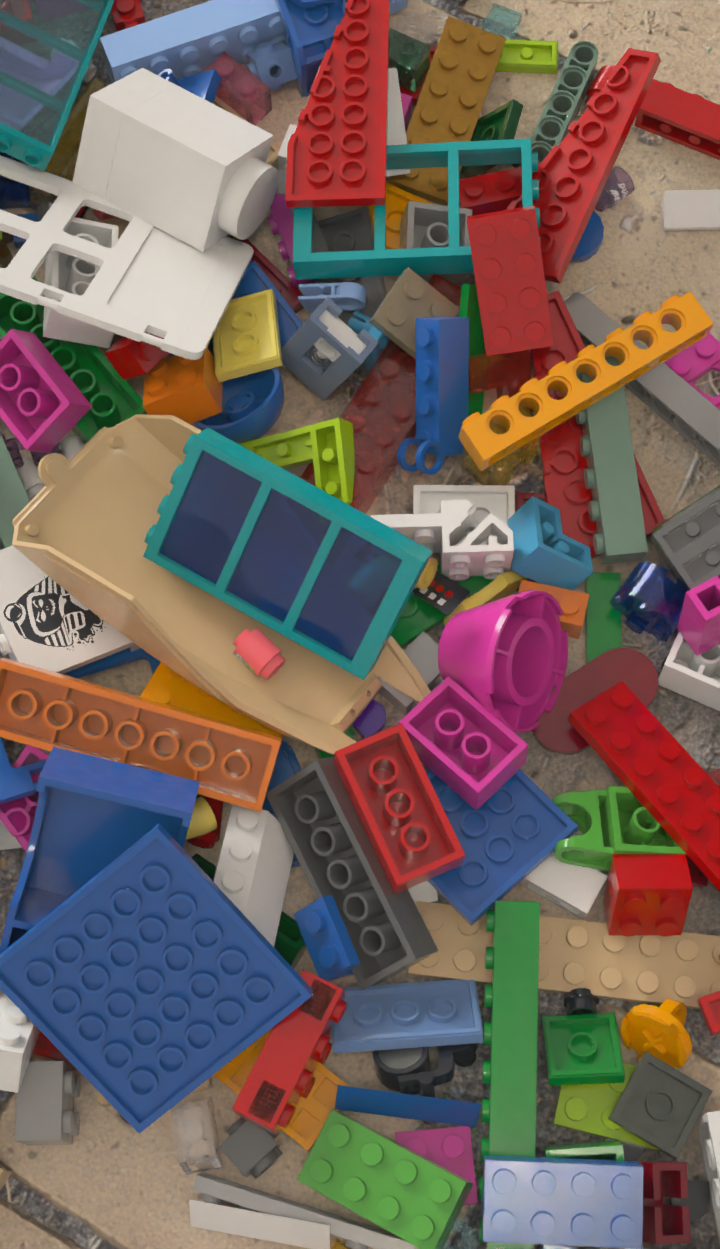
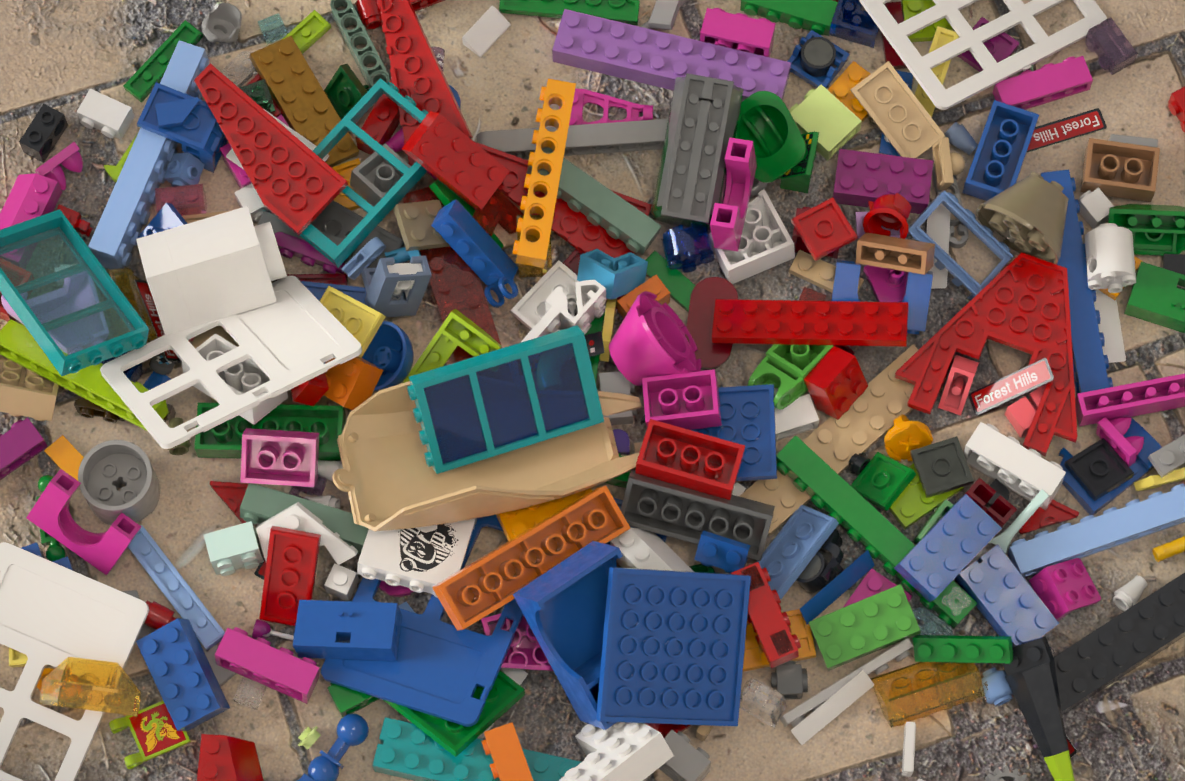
camera: 50 degrees left, 0 degrees up
coral brick [233,628,286,680] -> none

